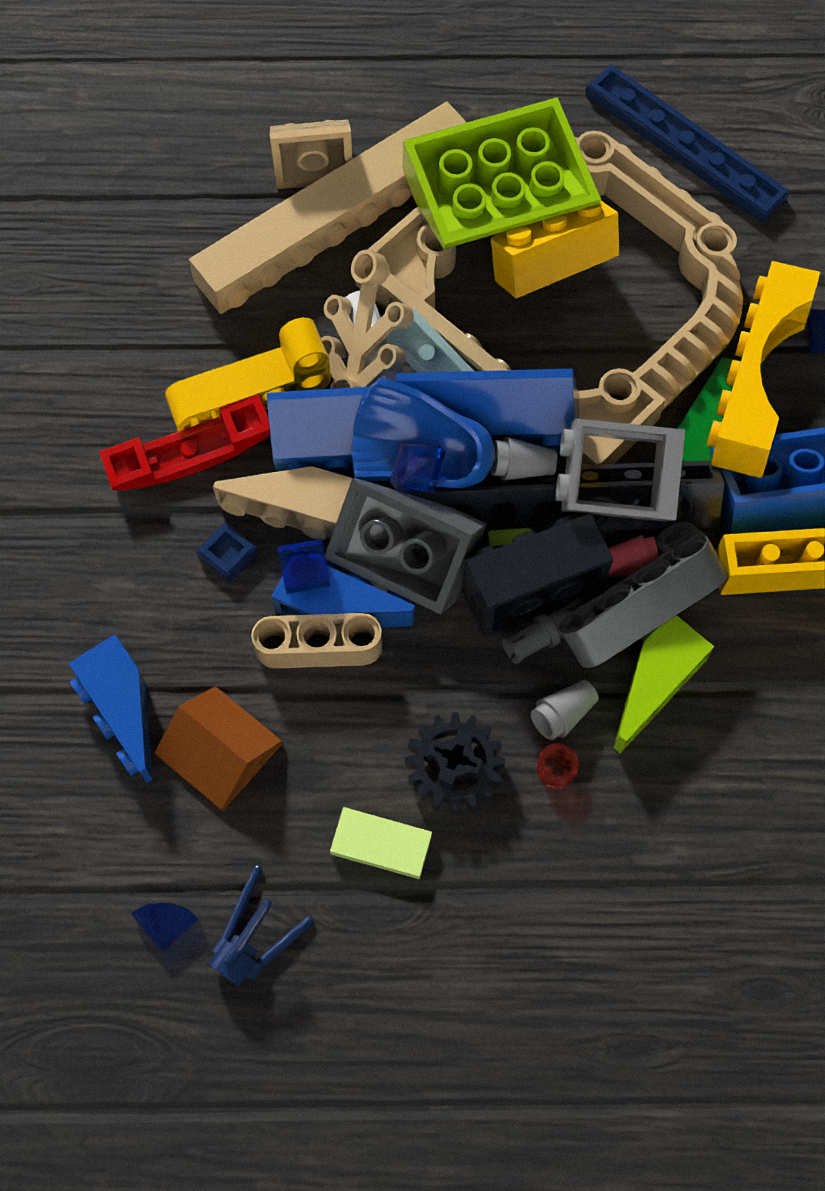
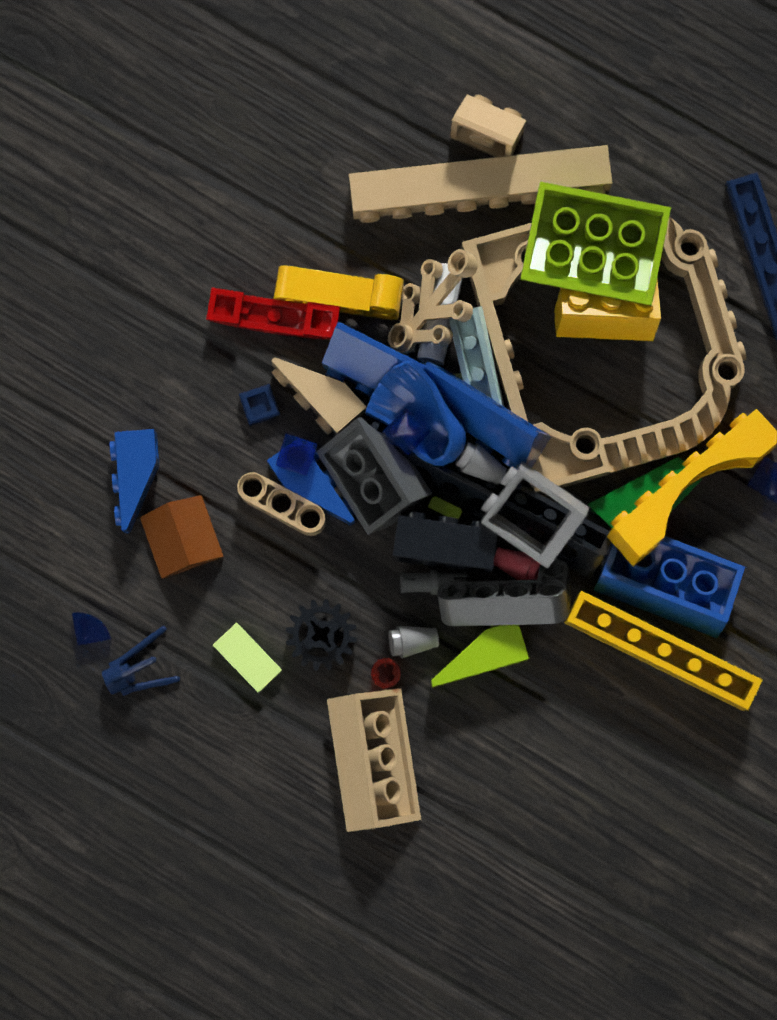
camera: 30 degrees right, 15 degrees up
none -> tan slope [327,688,421,832]

